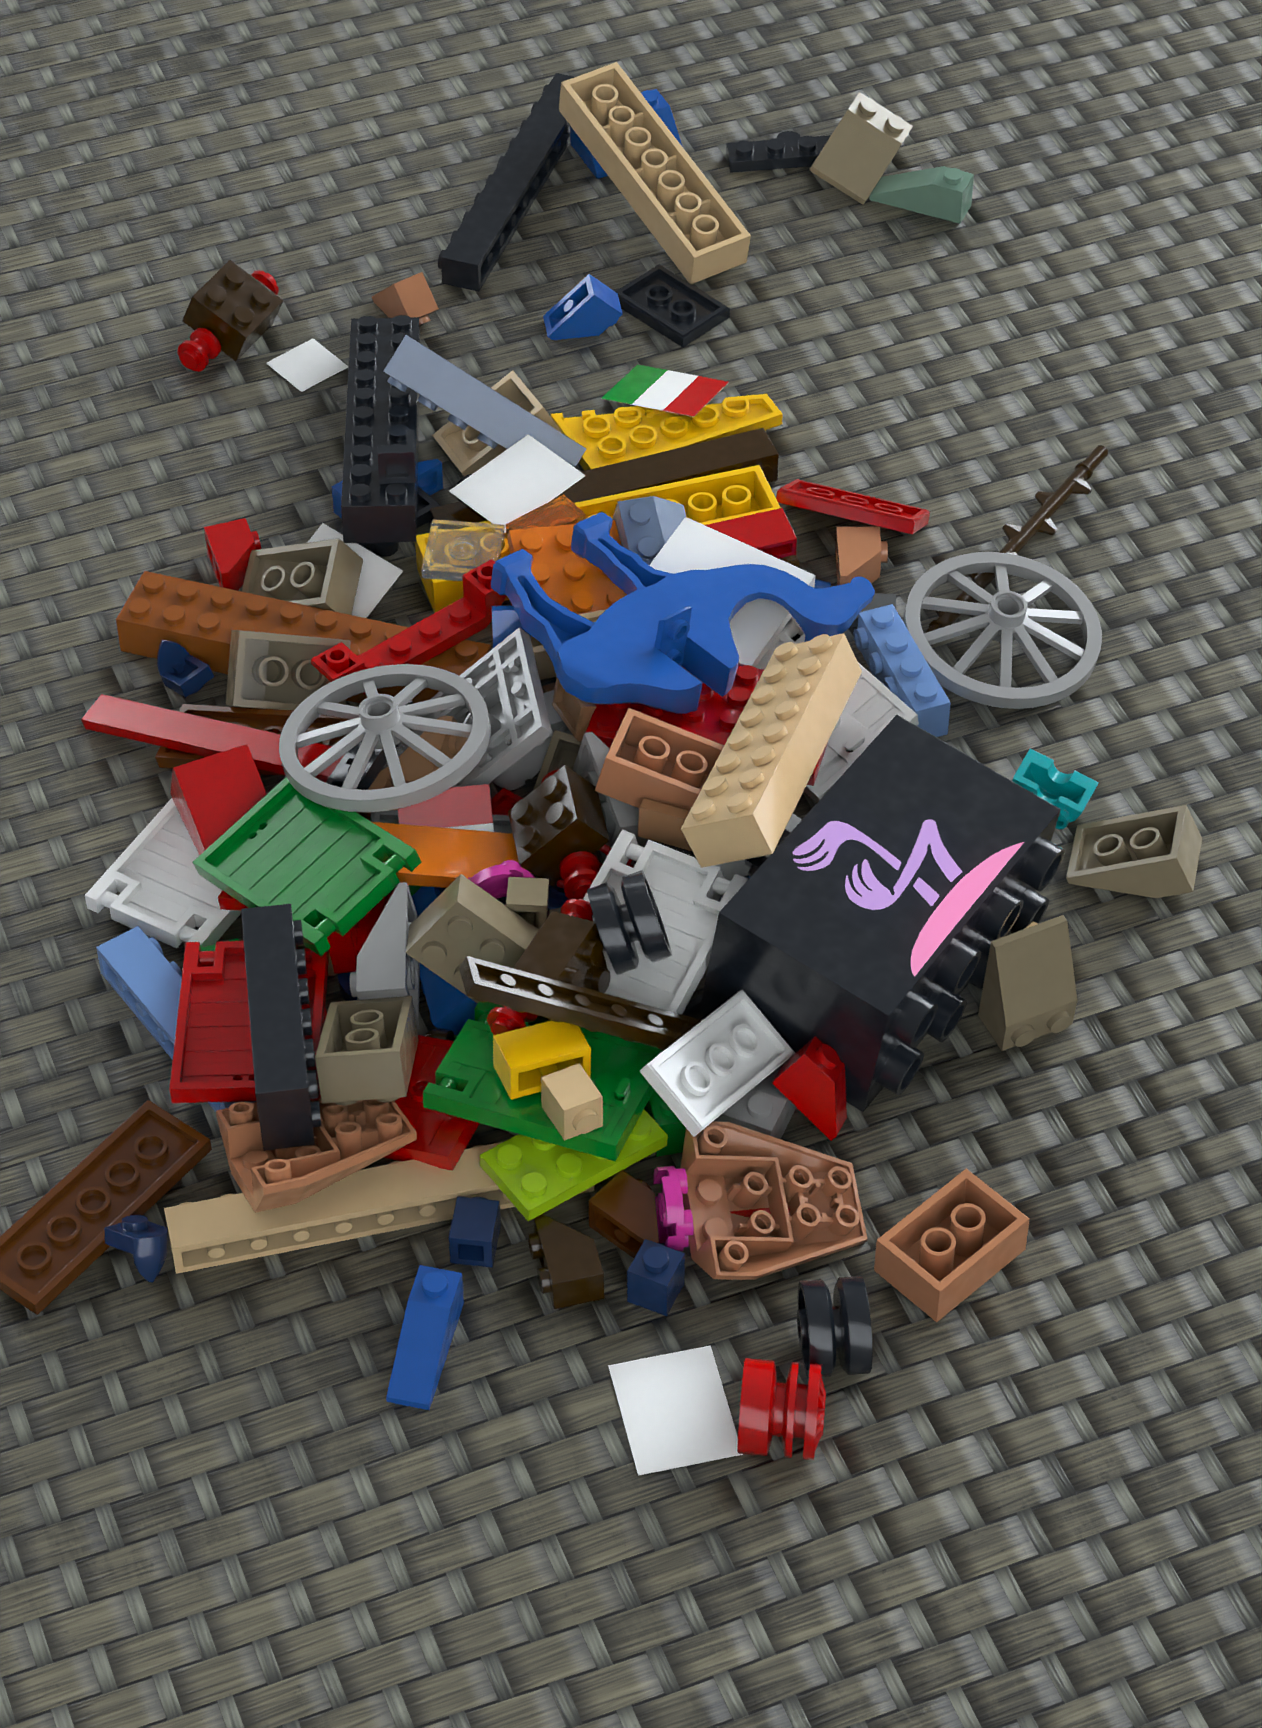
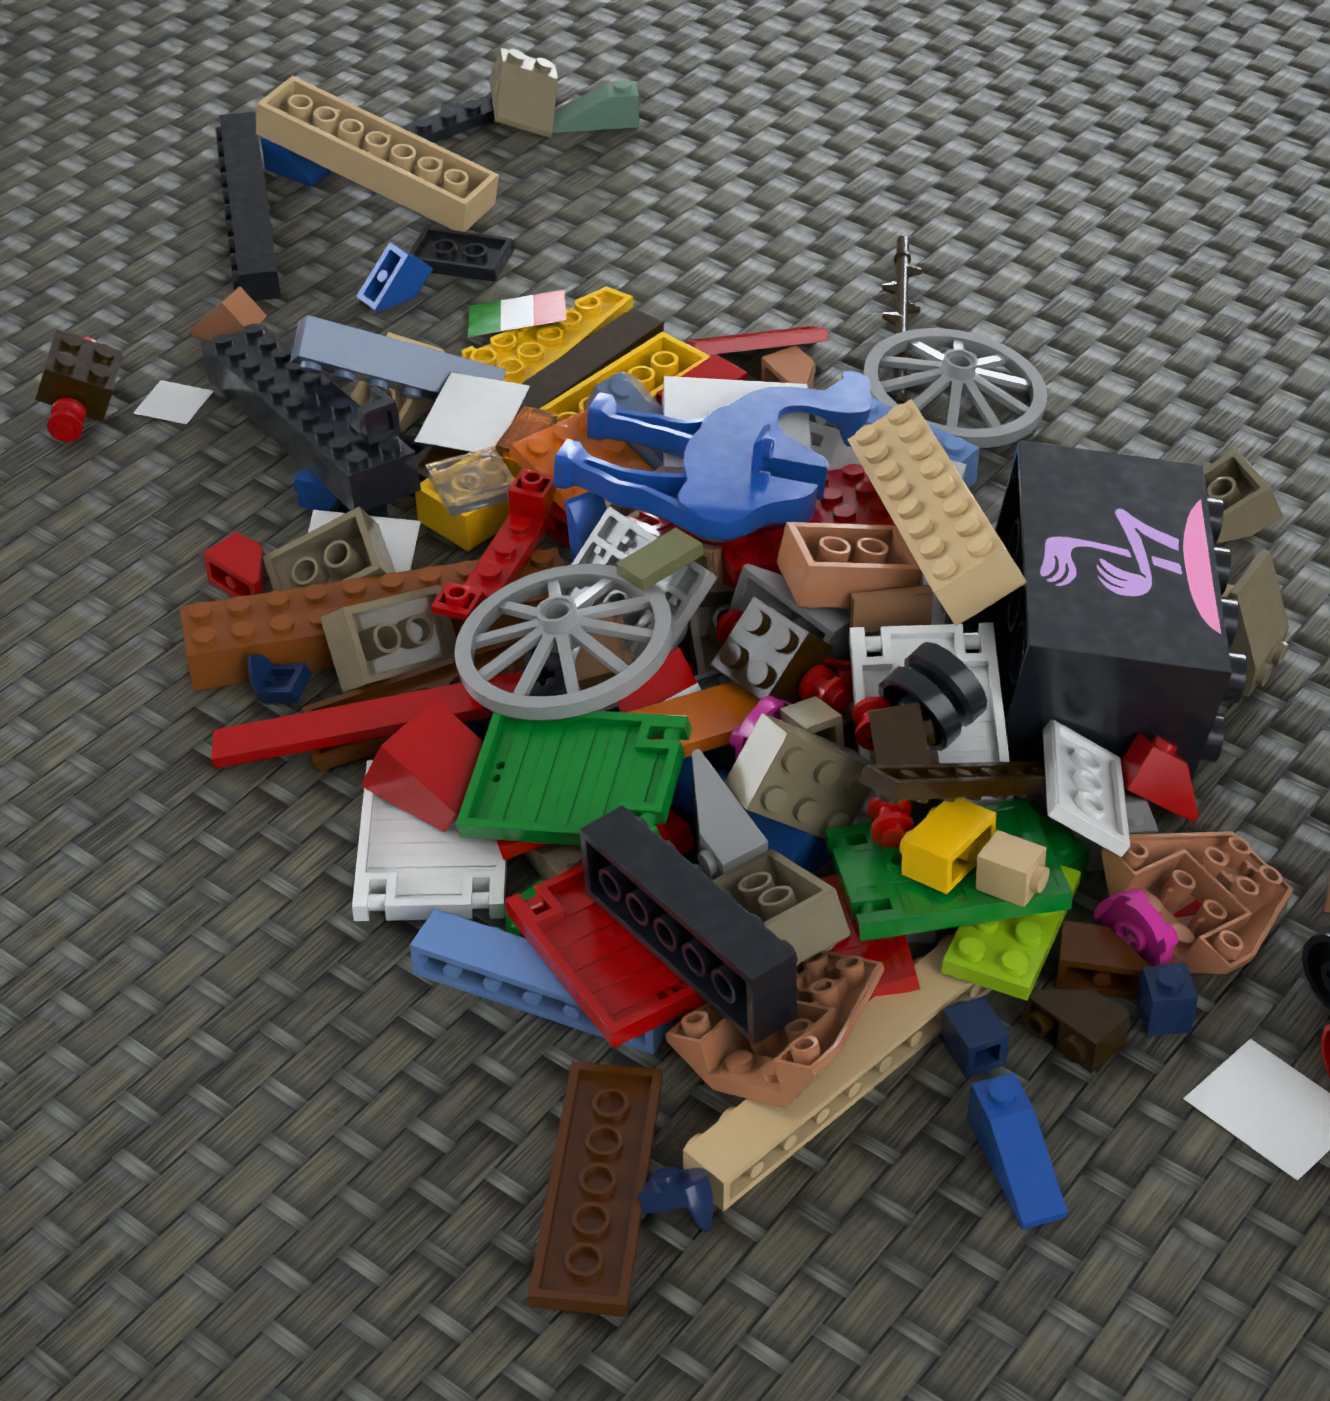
camera: 30 degrees left, 5 degrees down
none -> olive tile [616,528,703,591]

